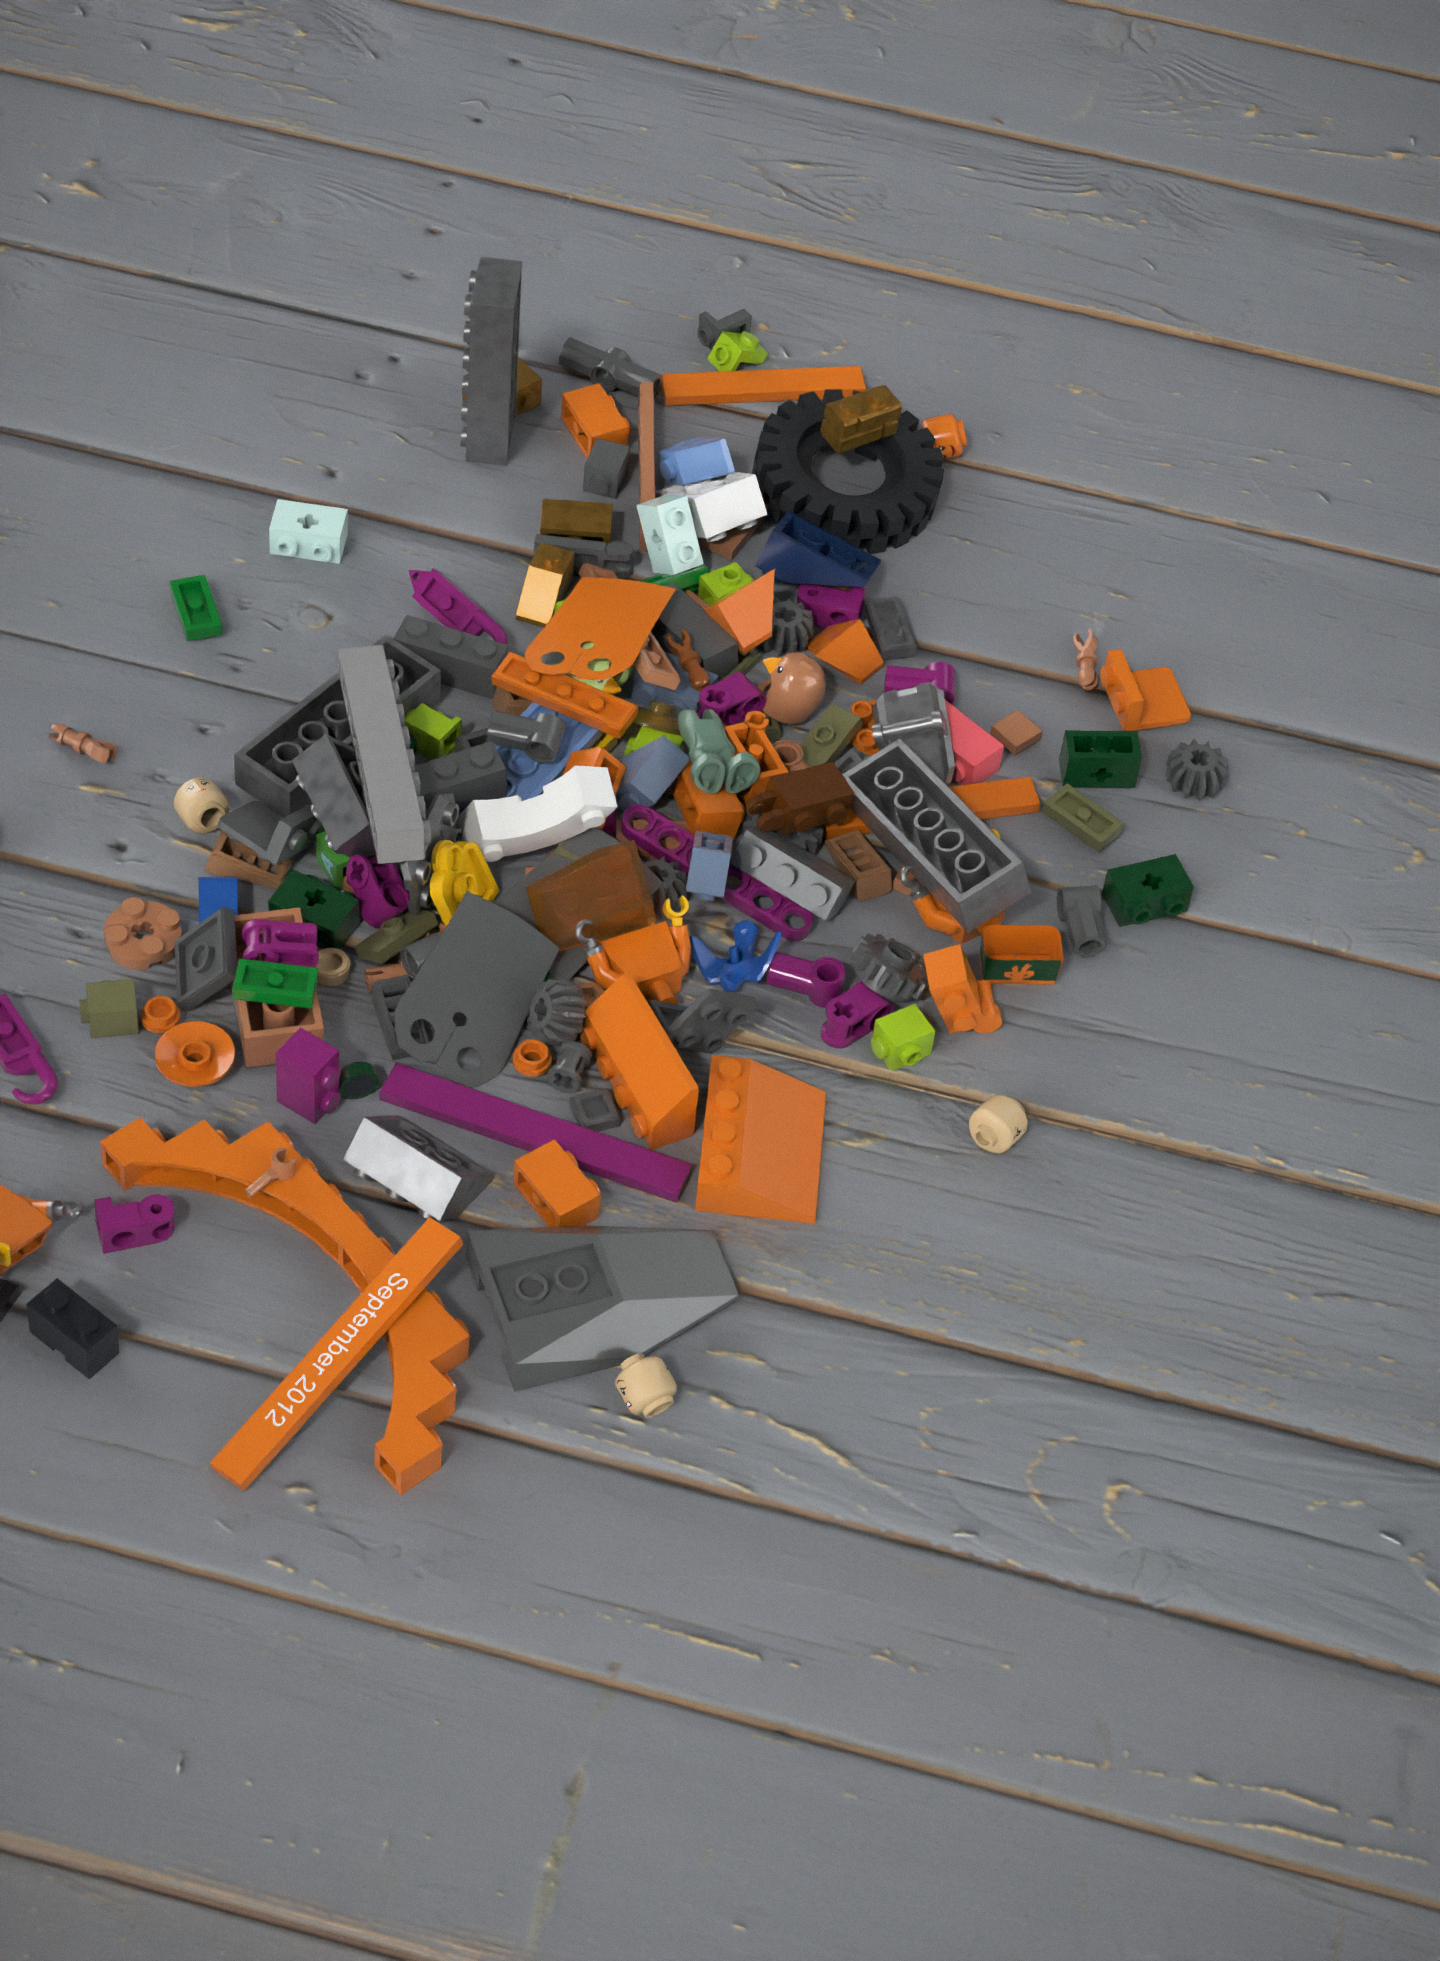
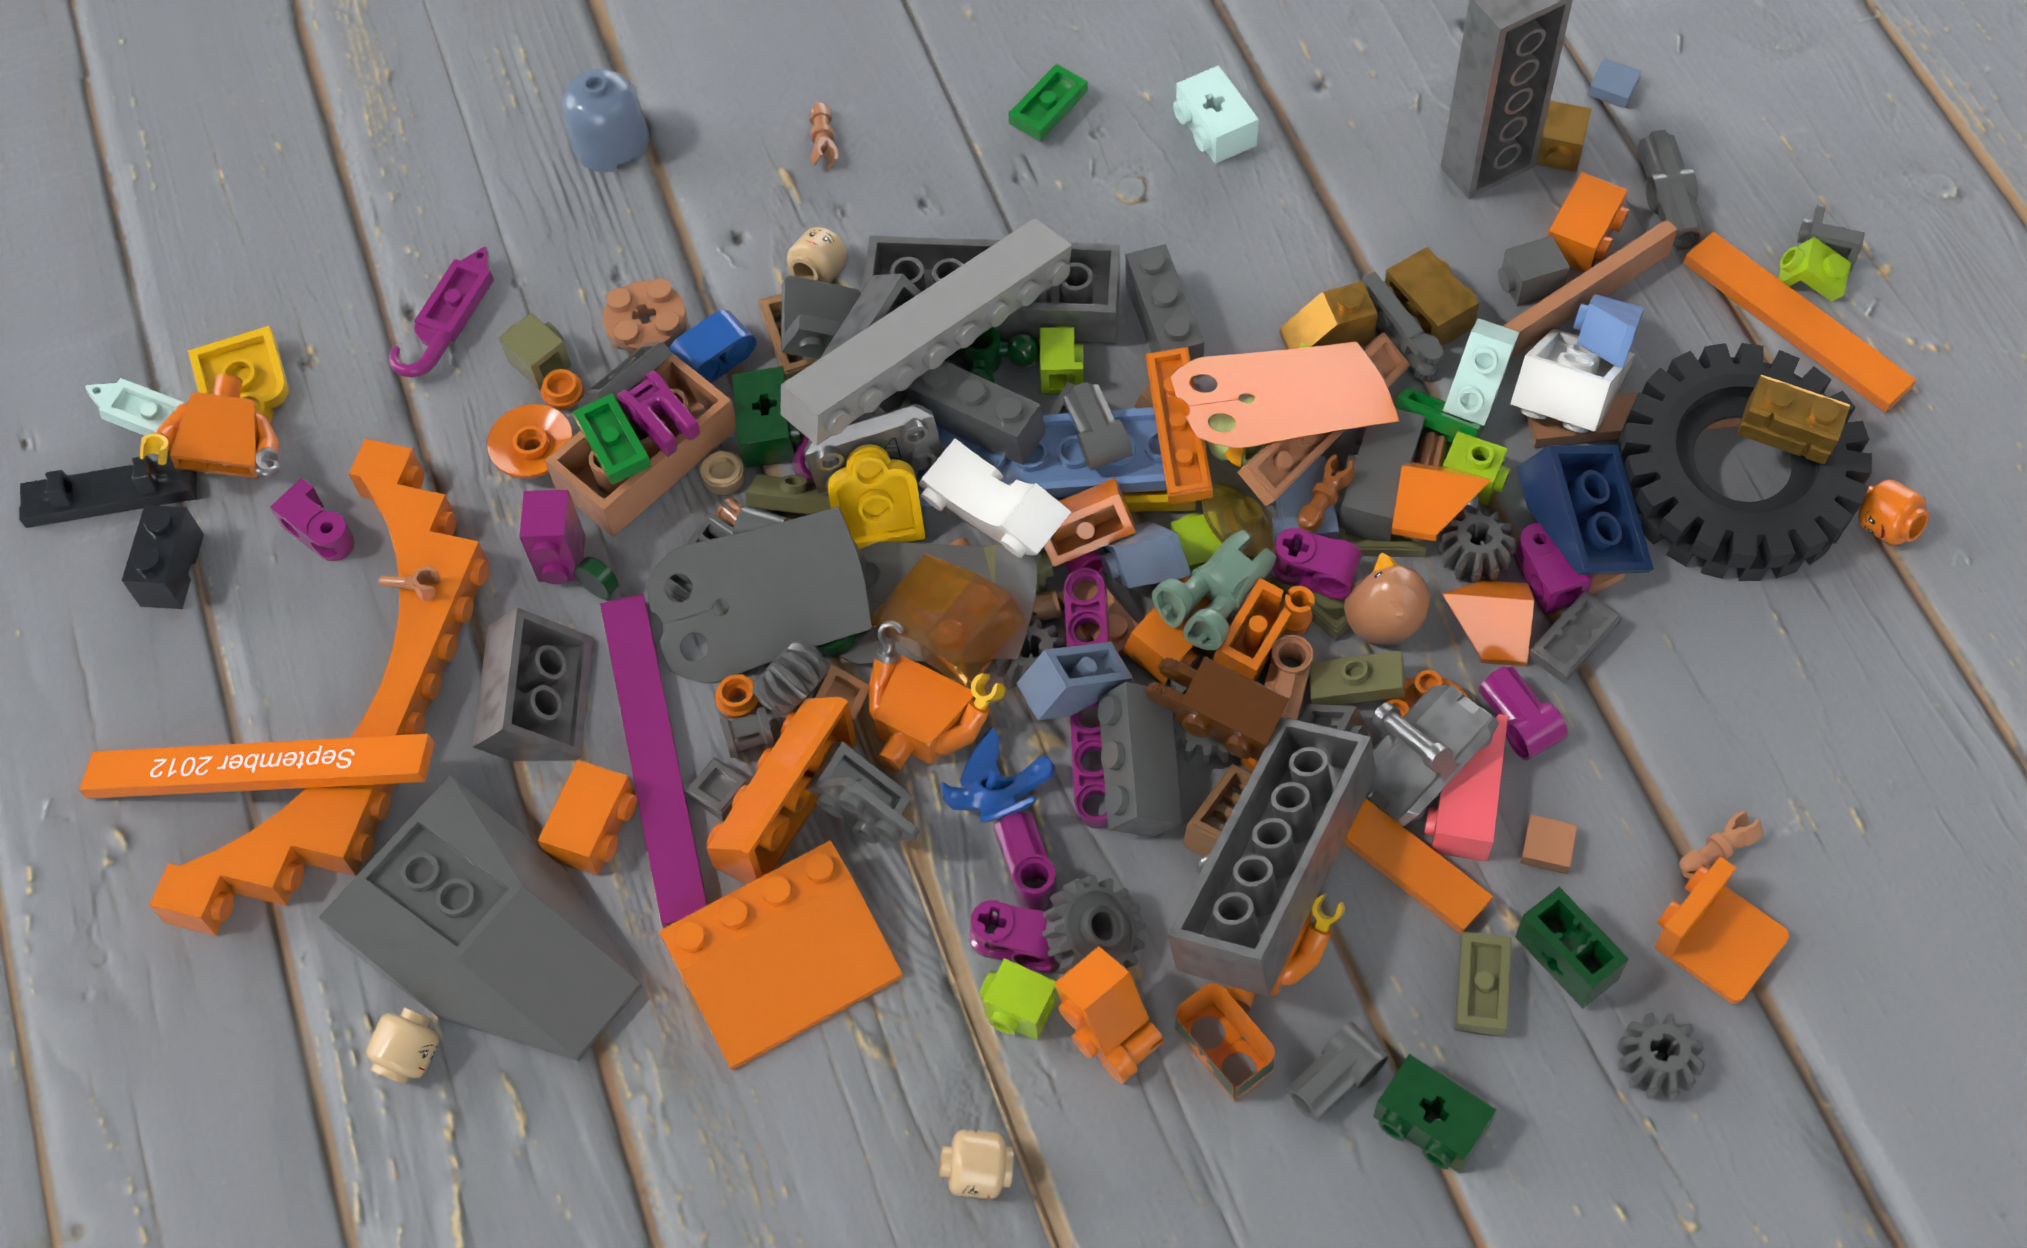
camera: 65 degrees right, 10 degrees up
magenta plate [409,568,508,645] -> none

